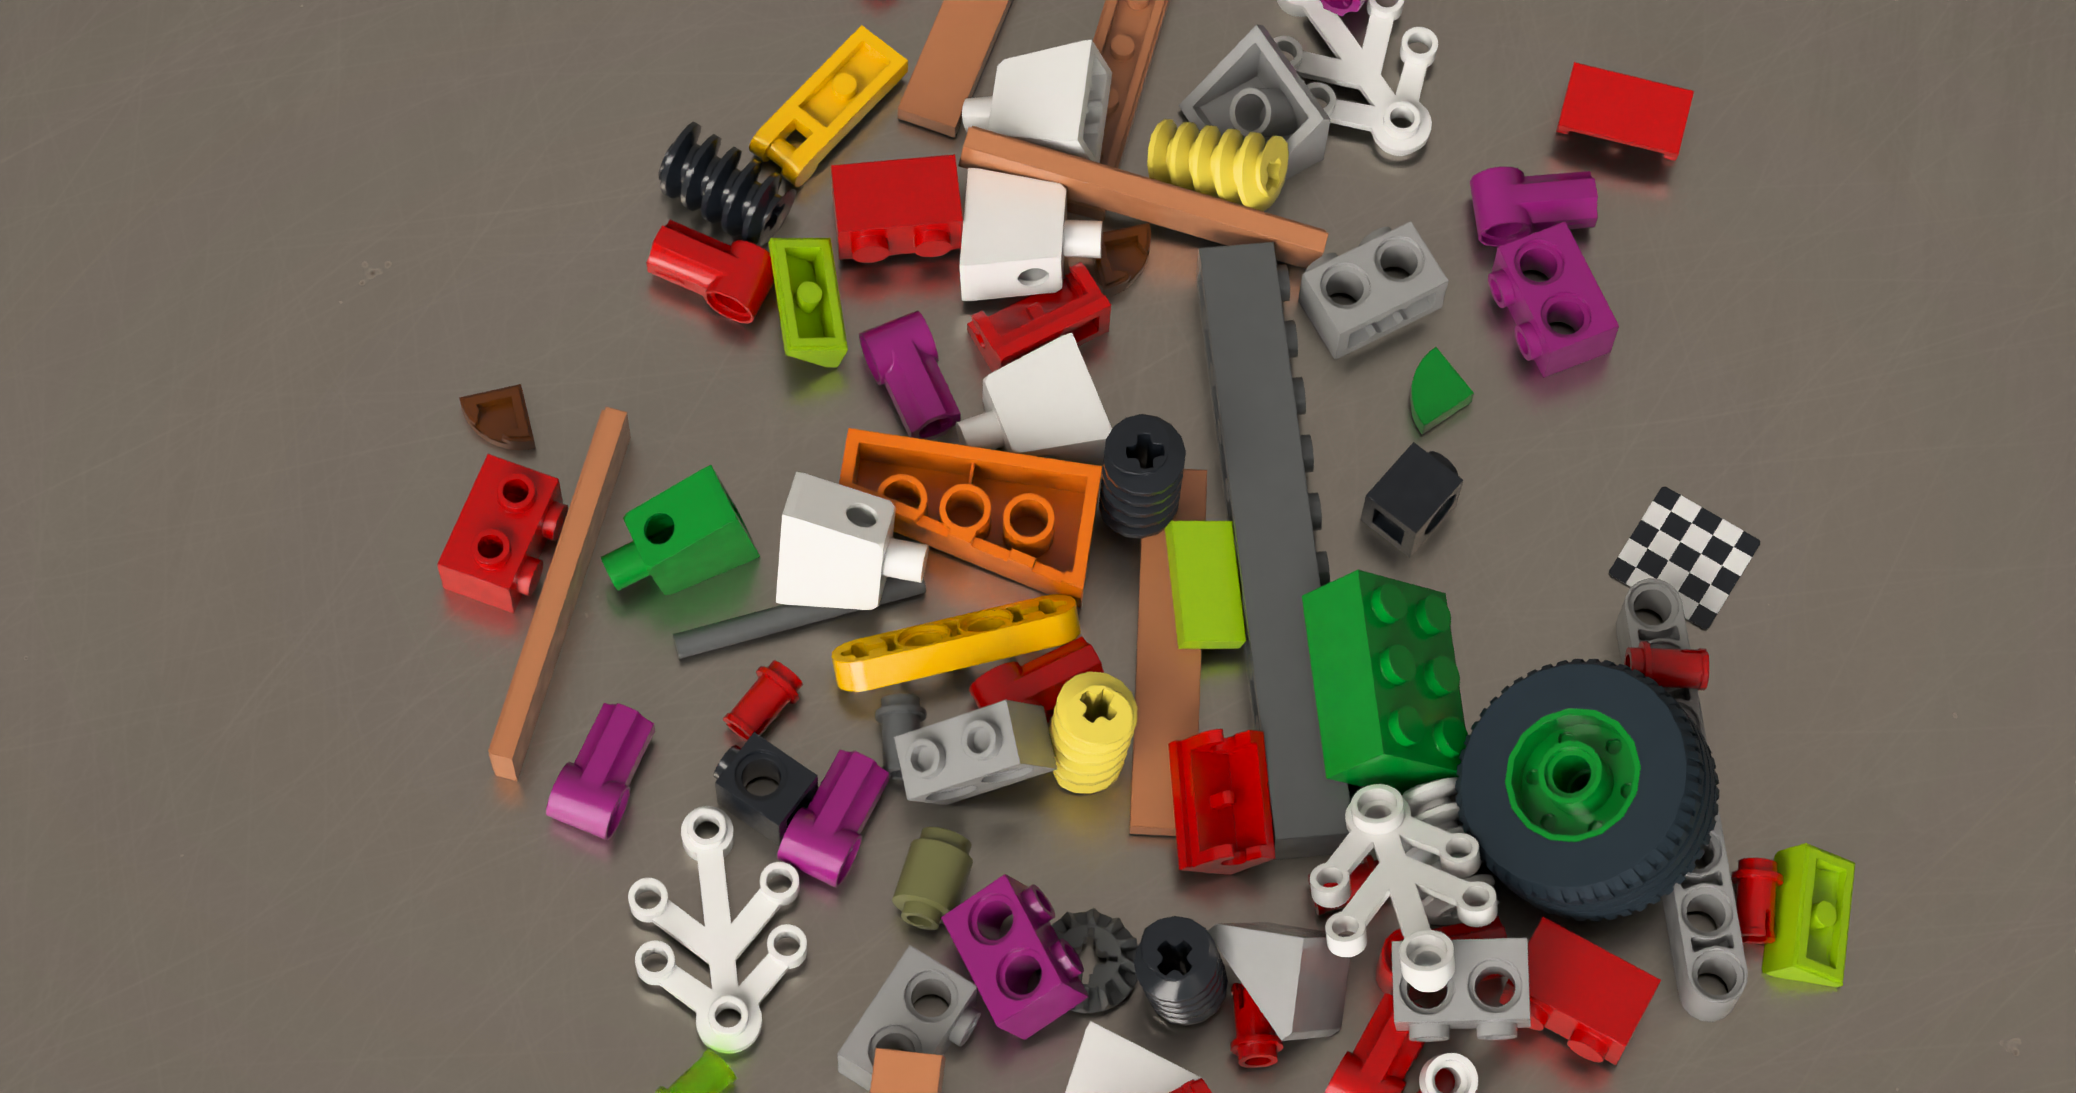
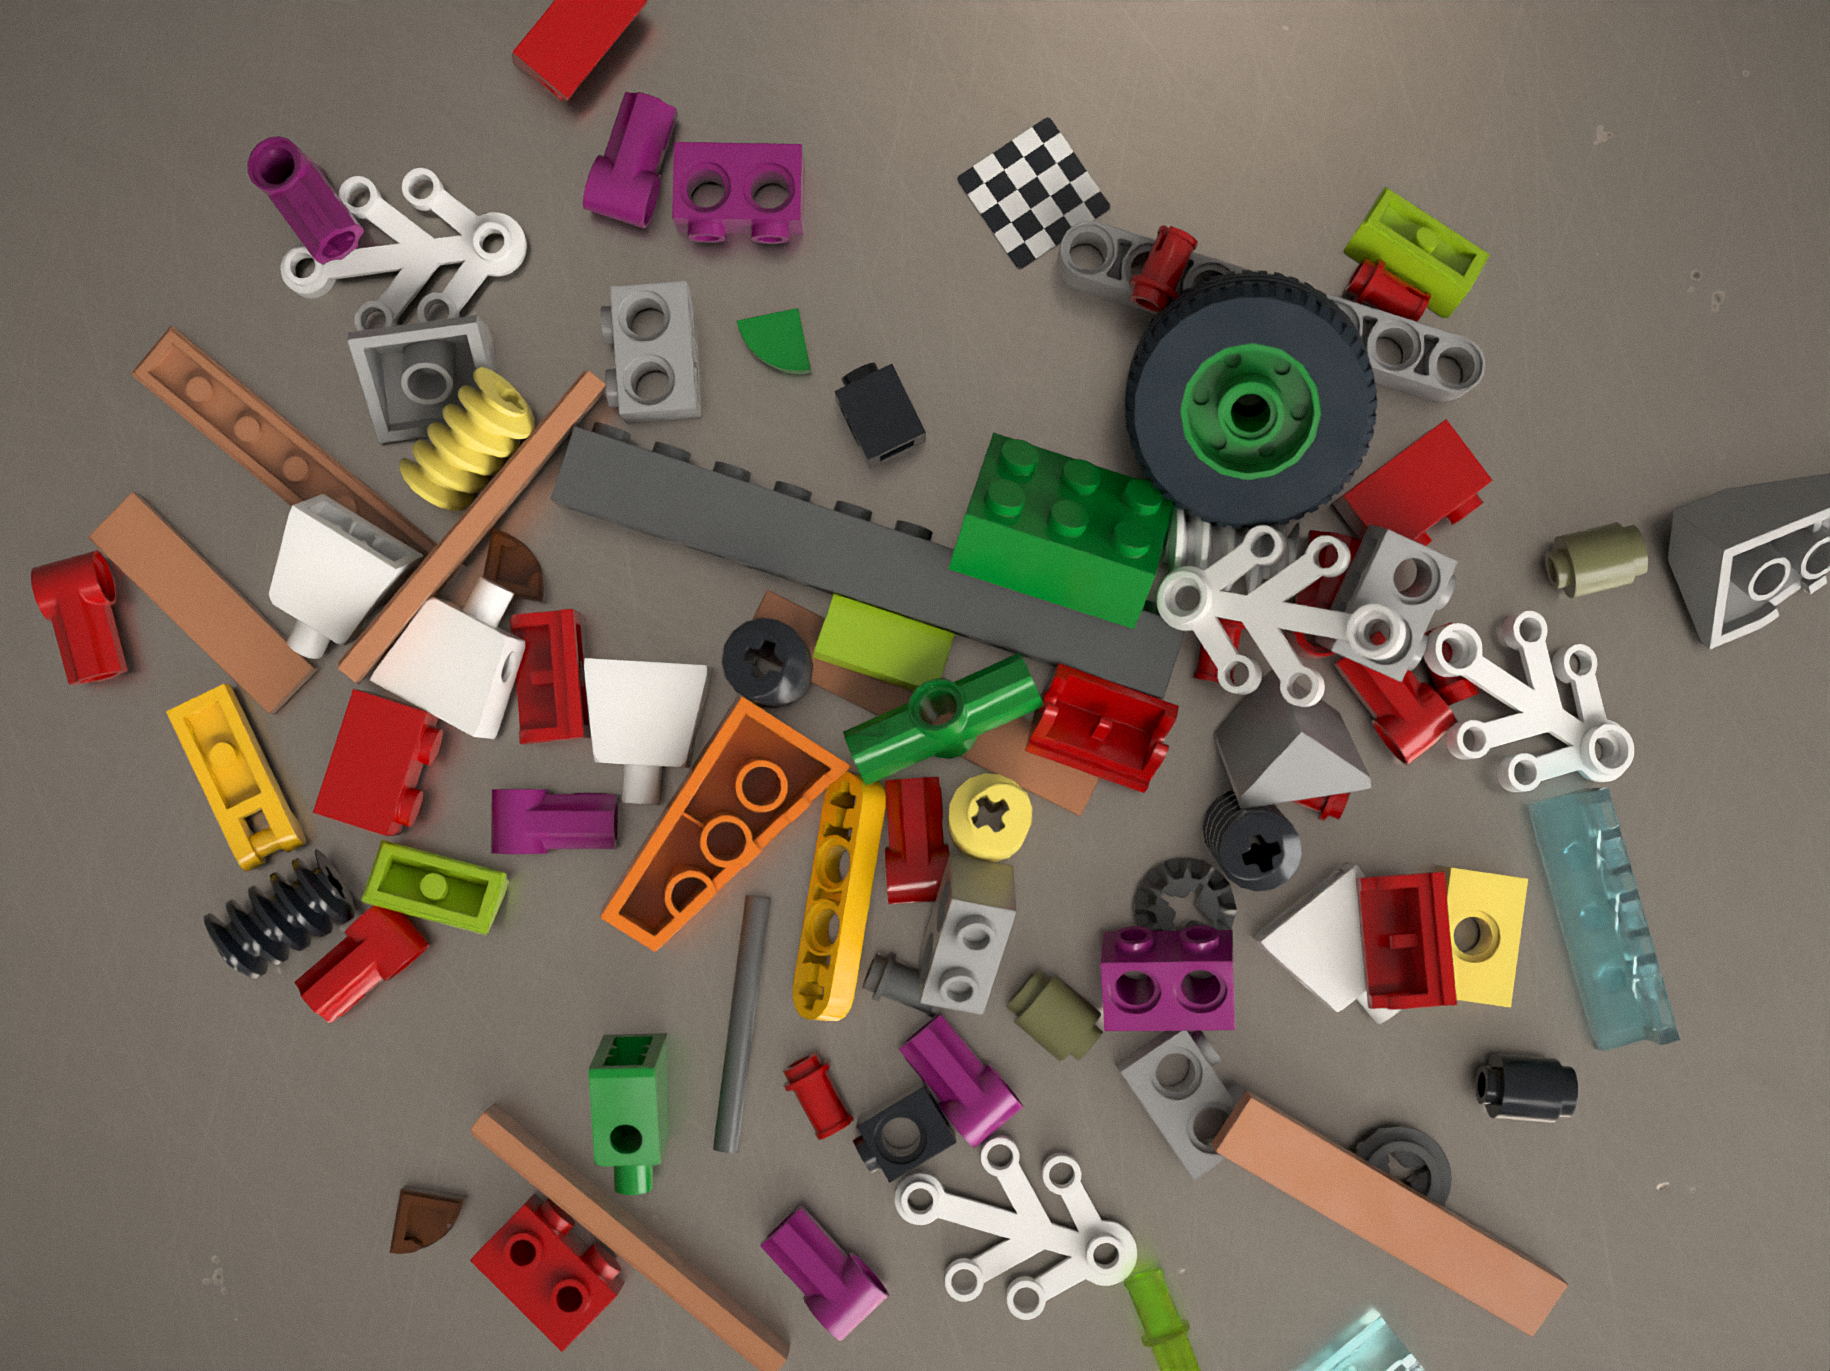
camera: 65 degrees left, 20 degrees up
white torso [776,472,929,610] -> none
none -> green piece [843,652,1044,786]

